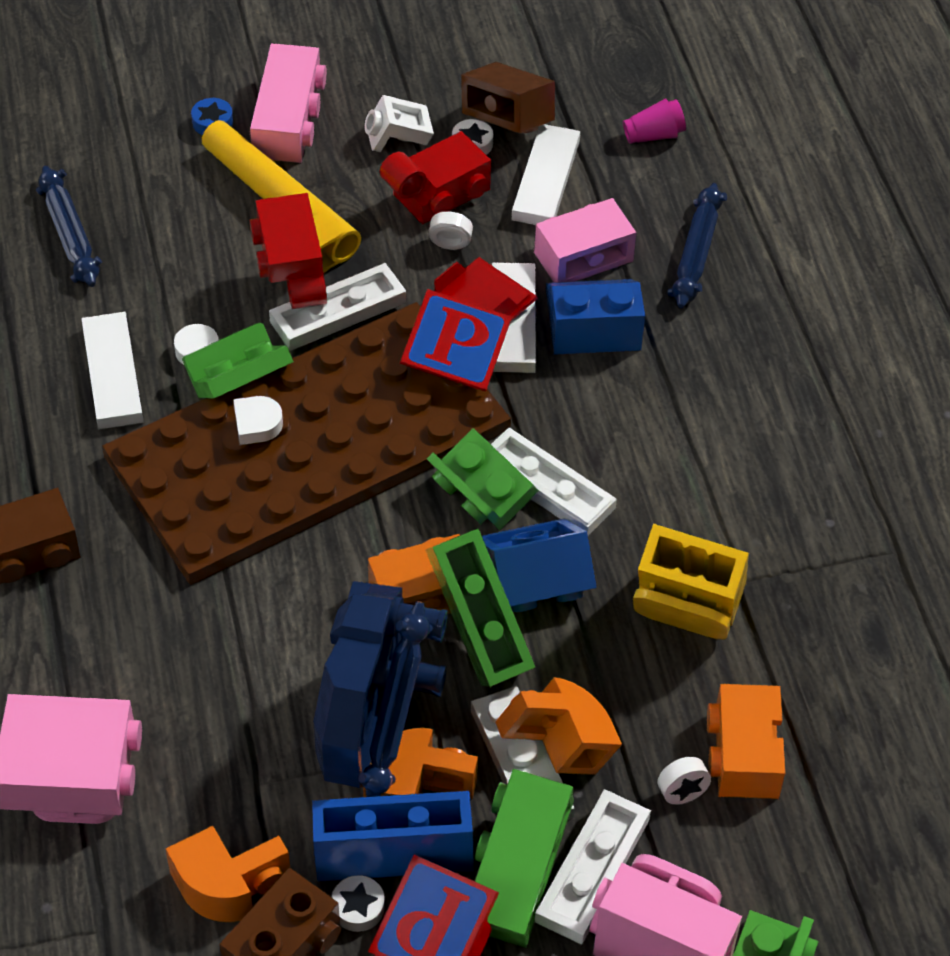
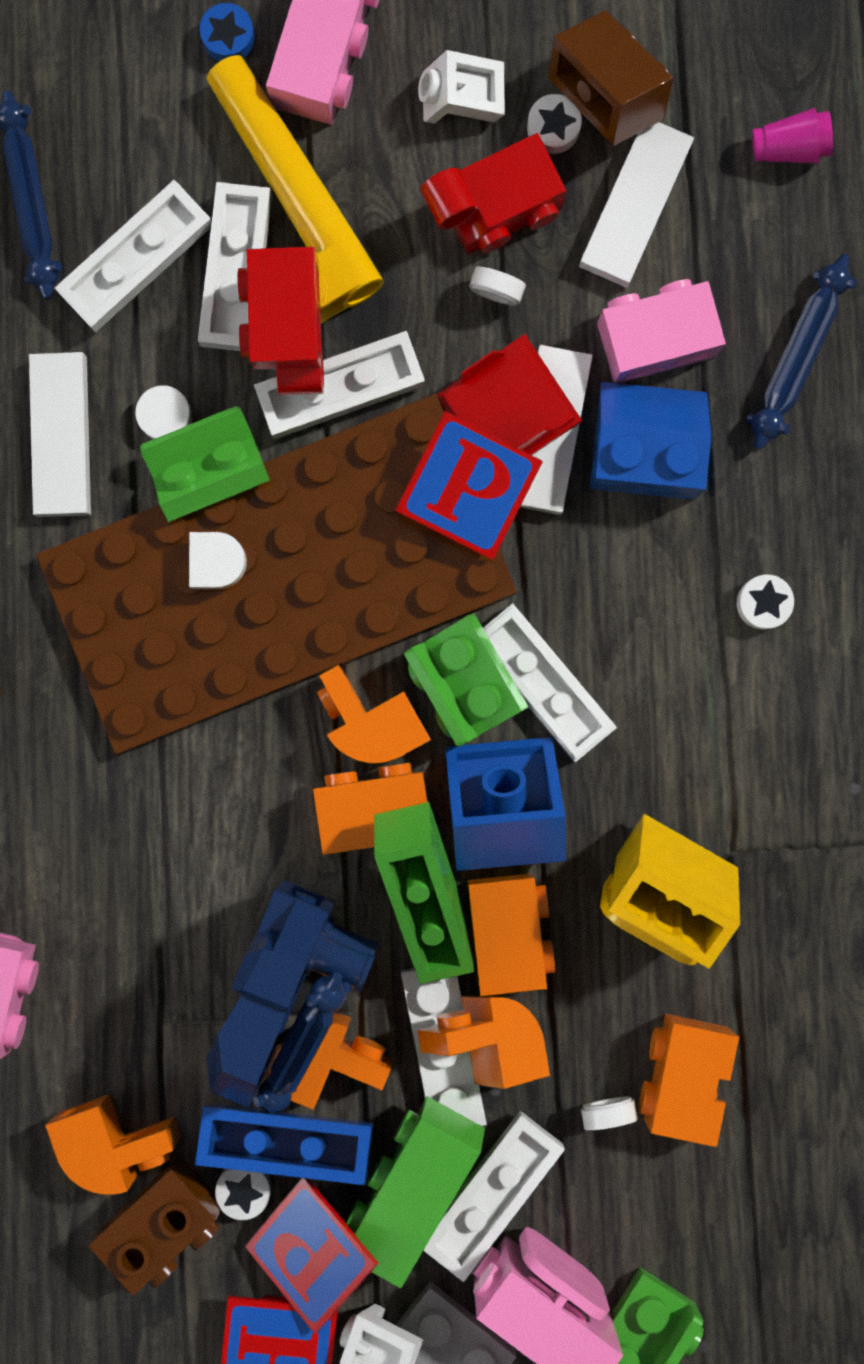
camera: 15 degrees right, 35 degrees up
none -> white plate [55,180,212,333]
none -> white plate [198,182,272,351]
none -> orange brick [317,665,431,763]
none -> orange brick [467,873,555,996]
none -> white tile [736,575,794,630]

